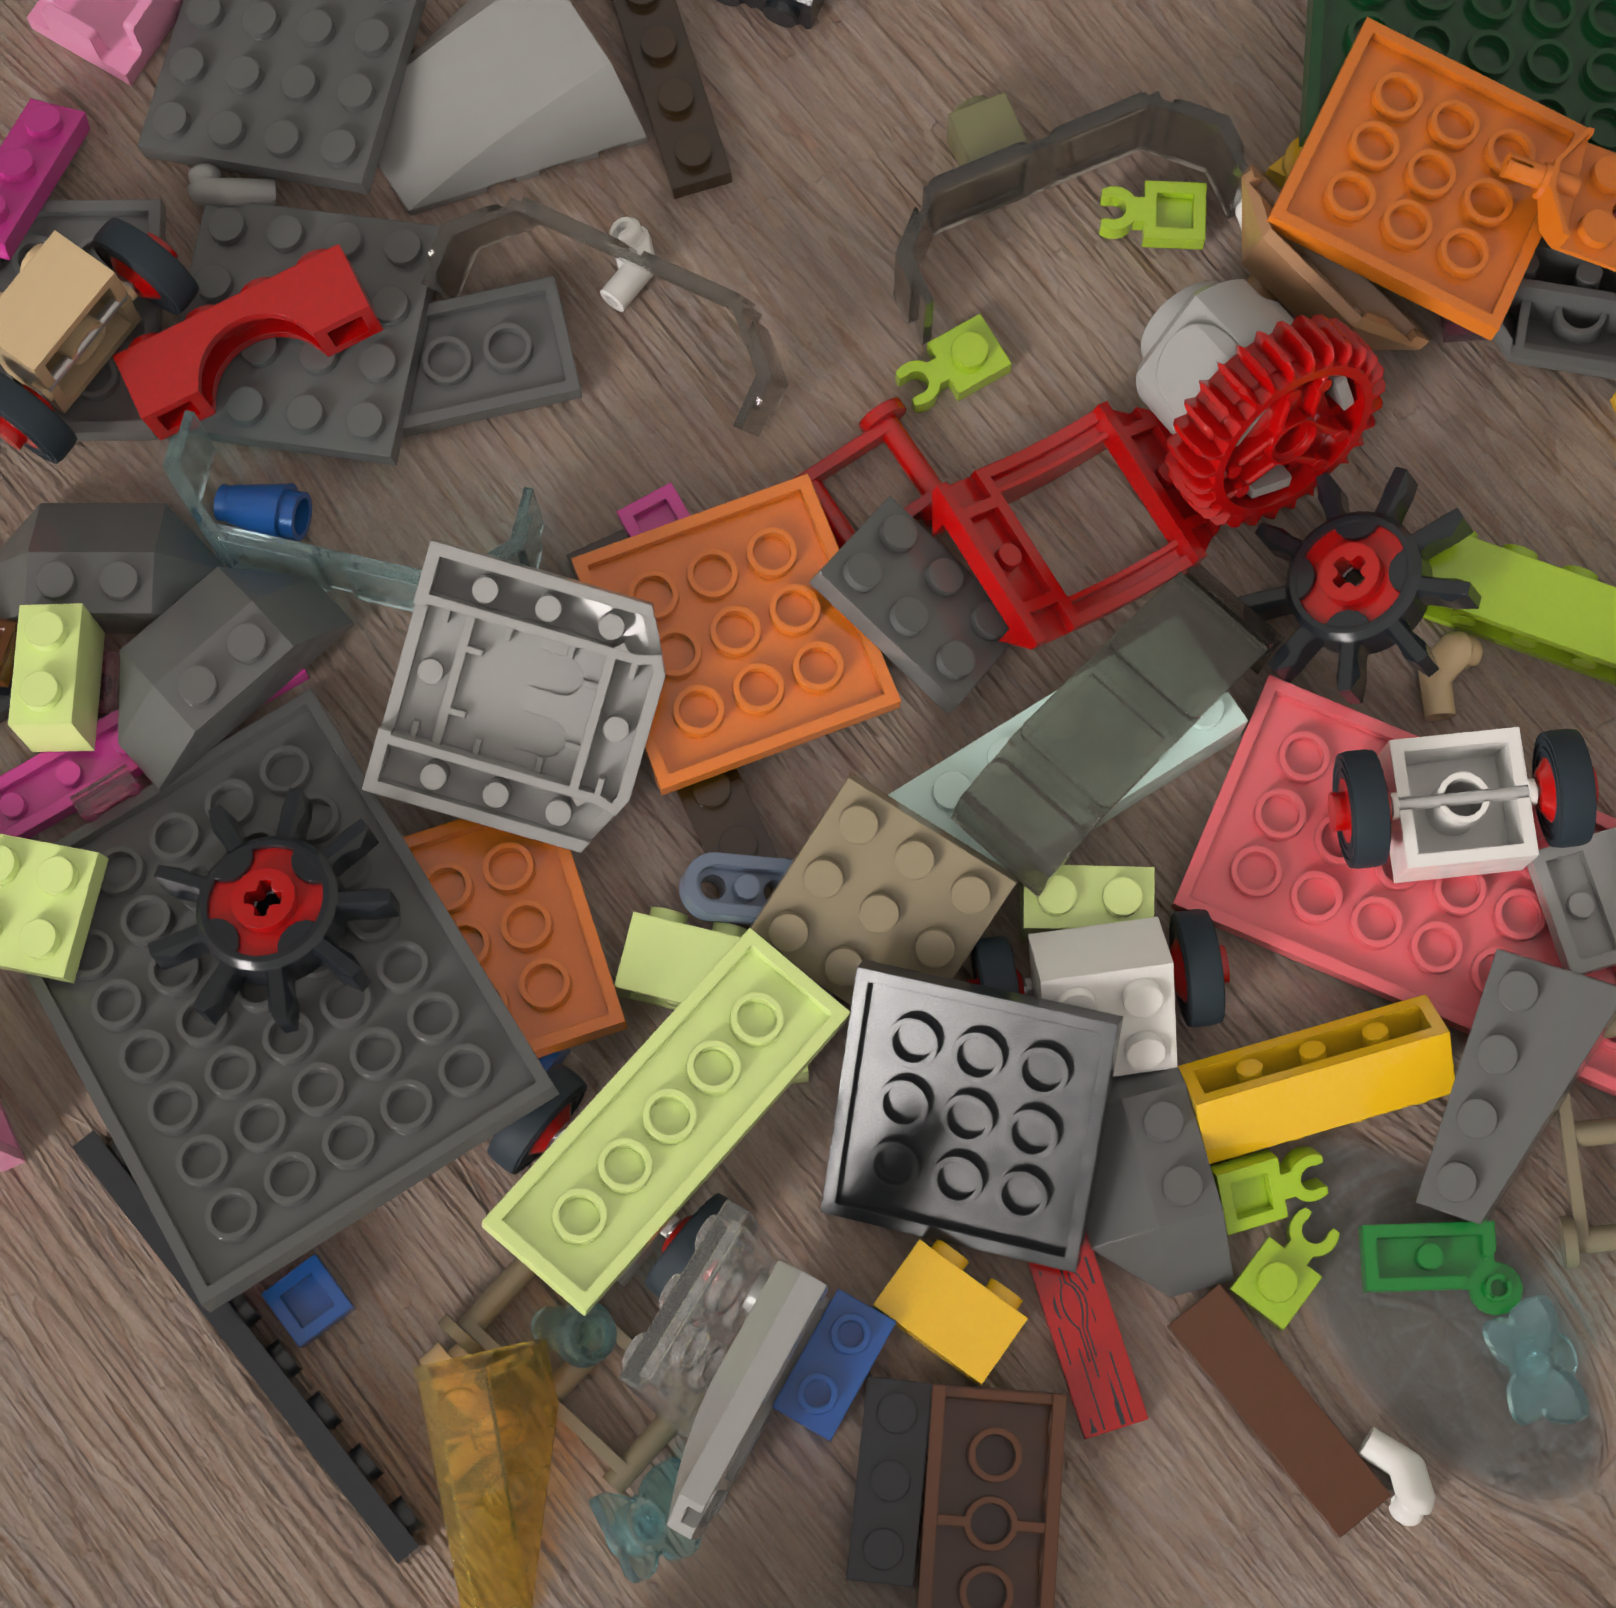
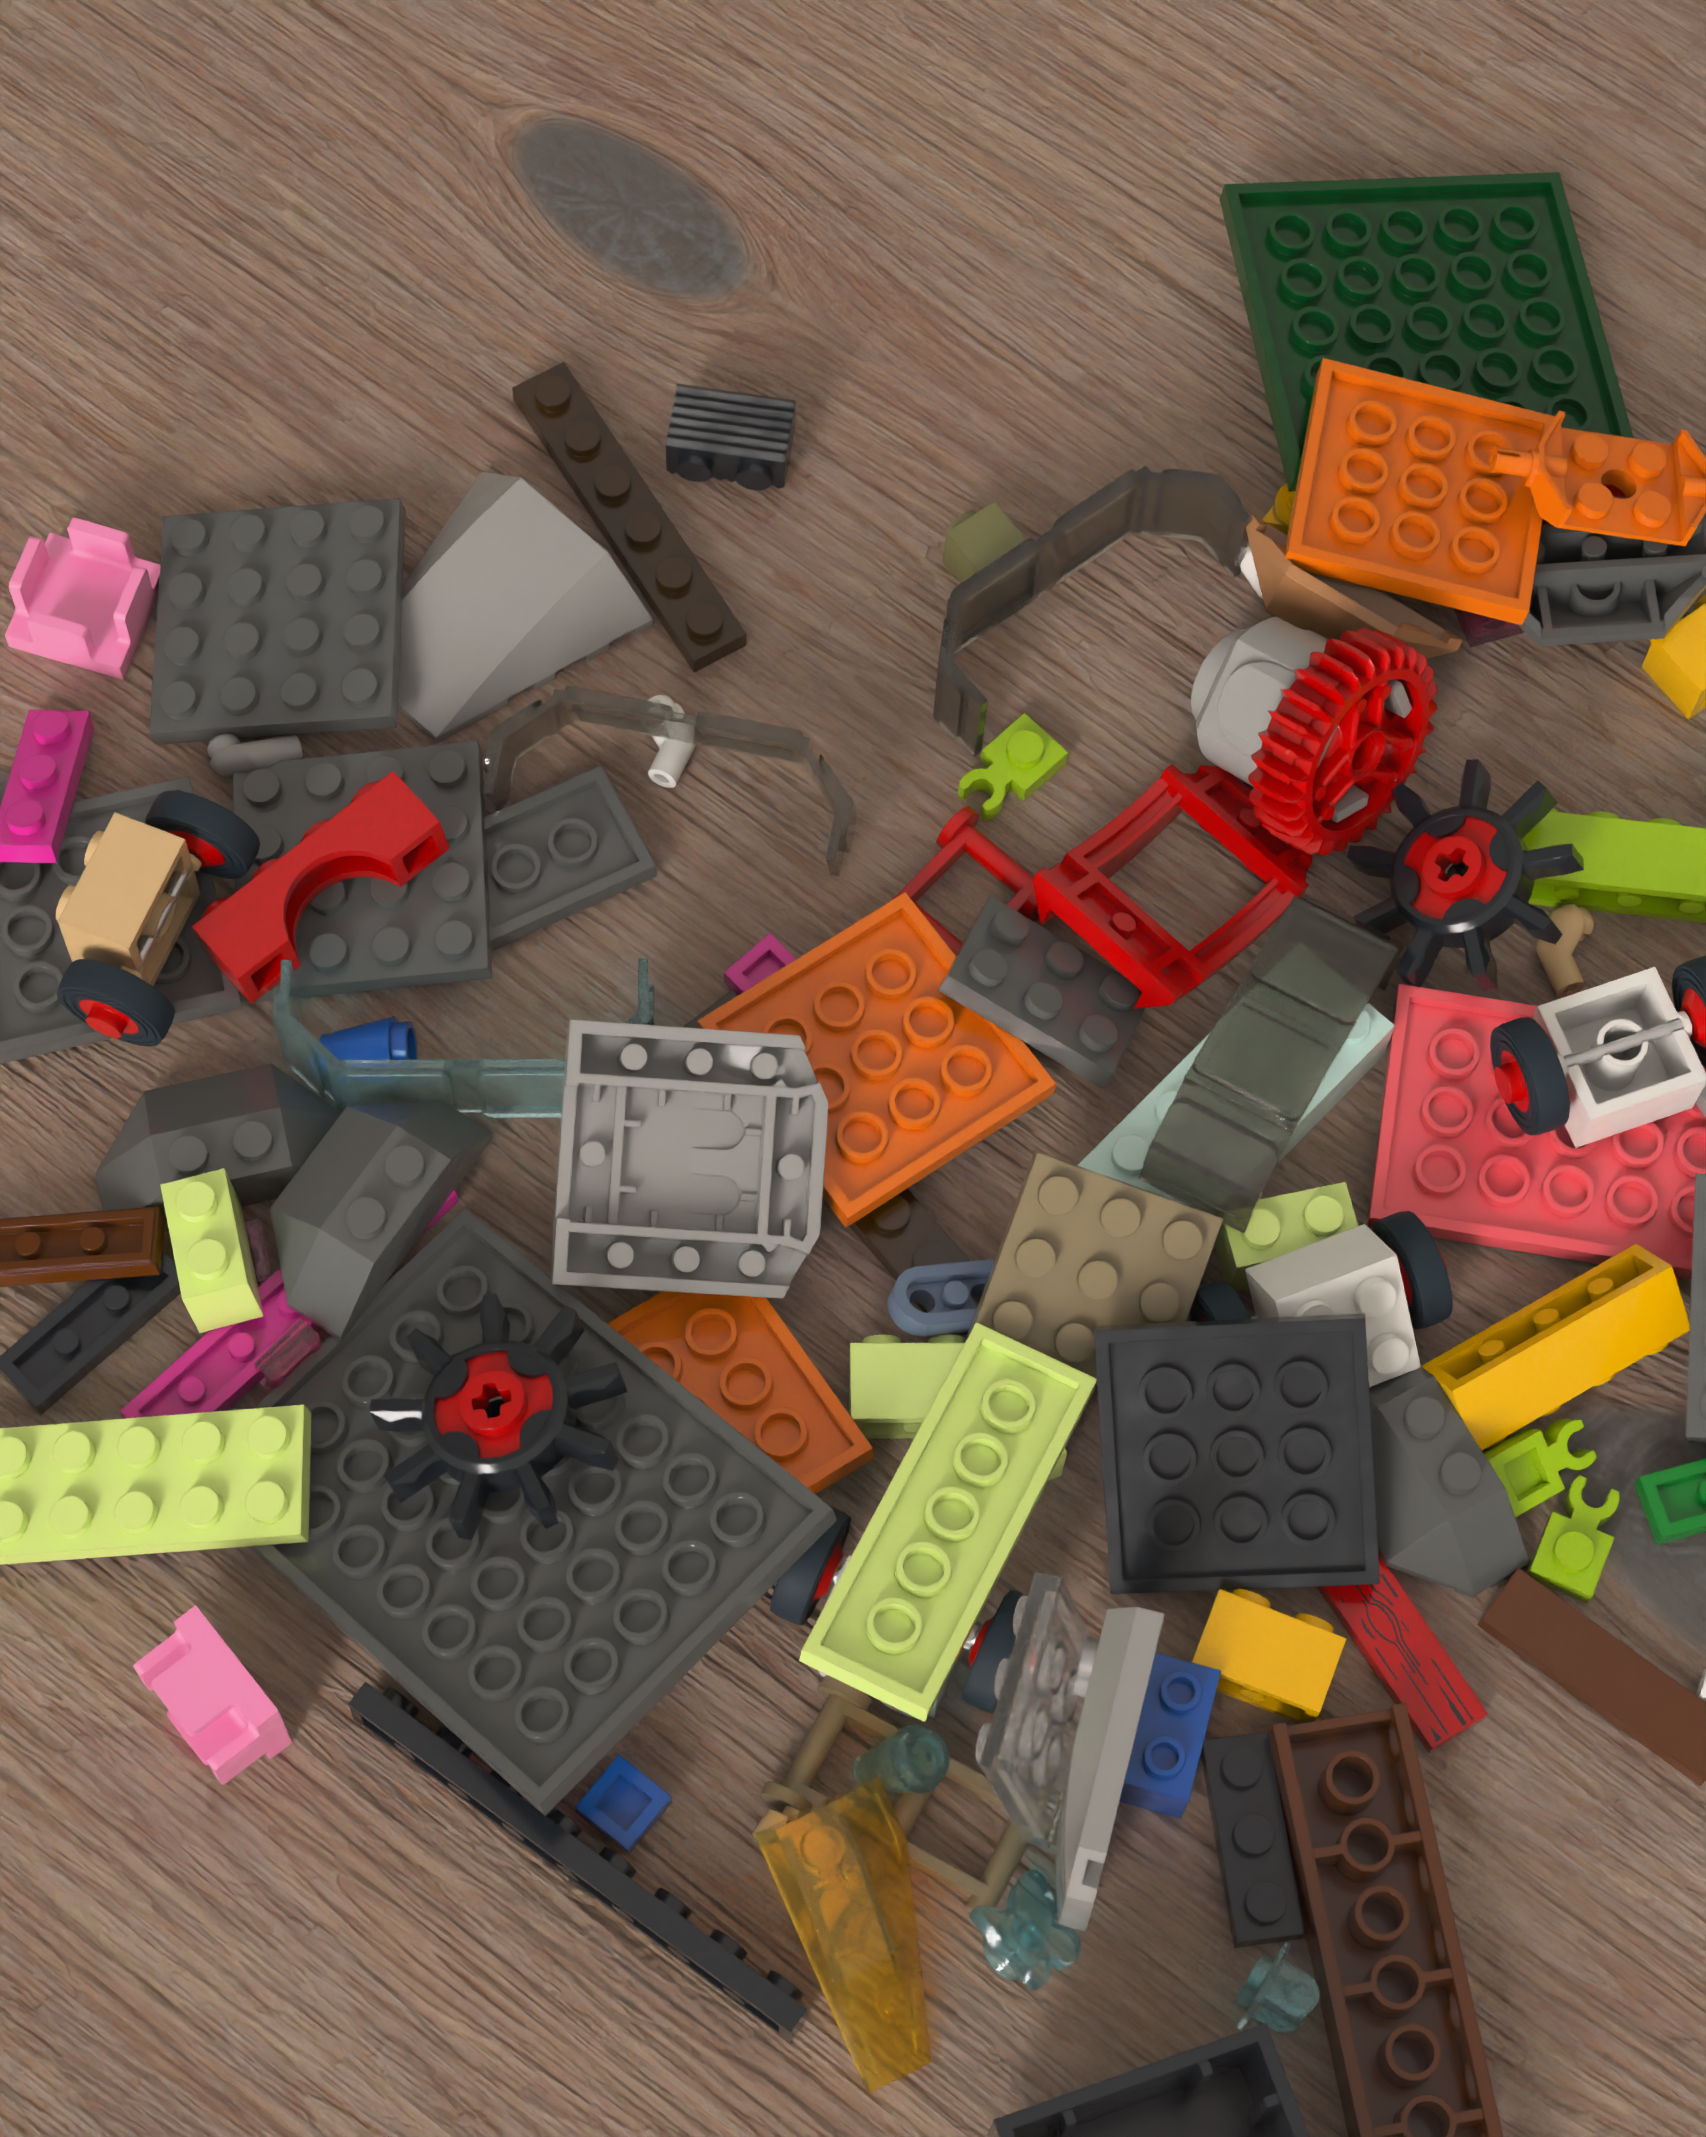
camera: 20 degrees left, 10 degrees down
lime plate [1099,180,1207,250] -> none

